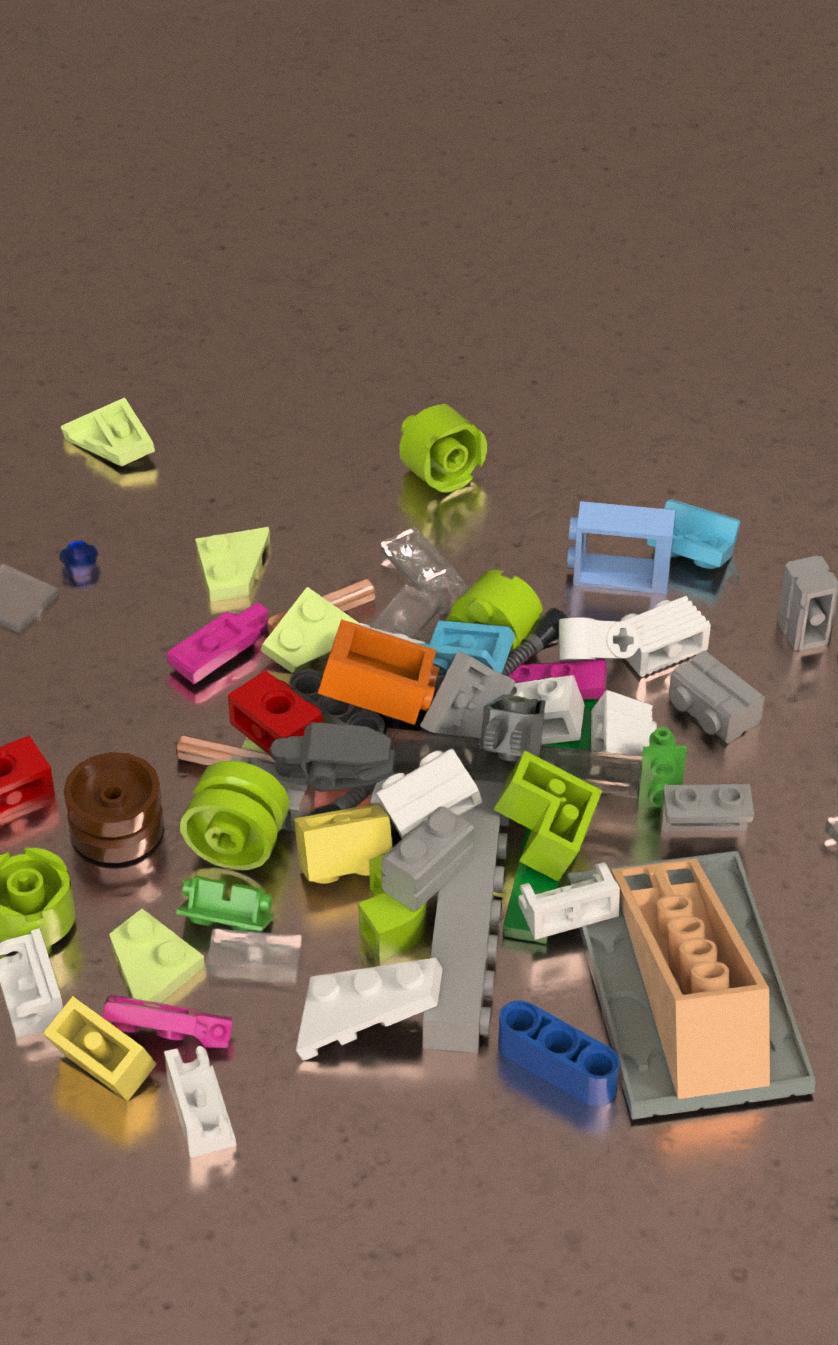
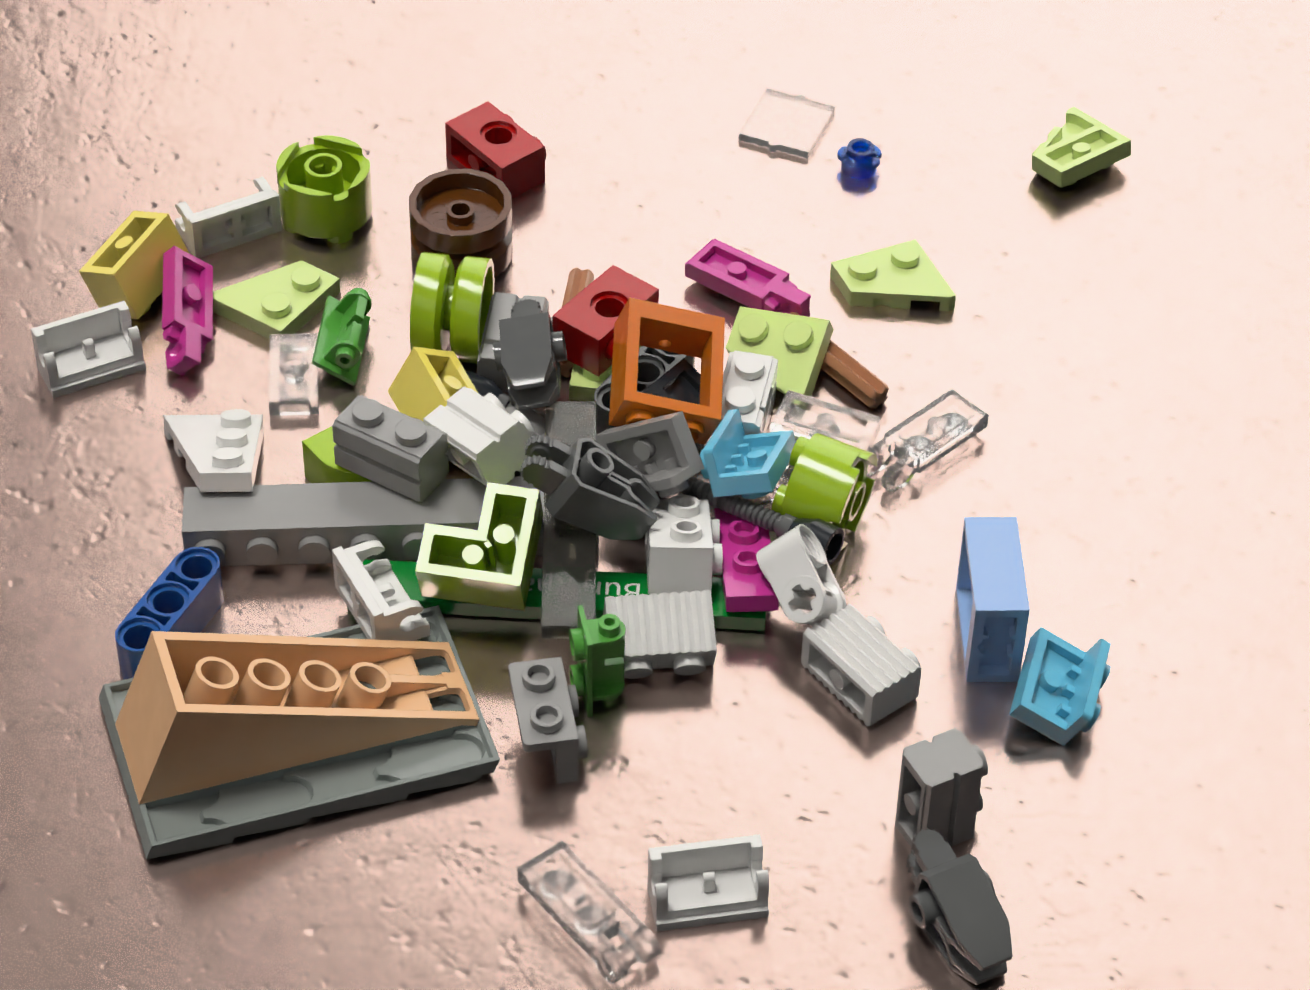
camera: 80 degrees right, 0 degrees up
lime brick [399,404,487,493] -> none
light grey brick [669,650,765,744] -> none

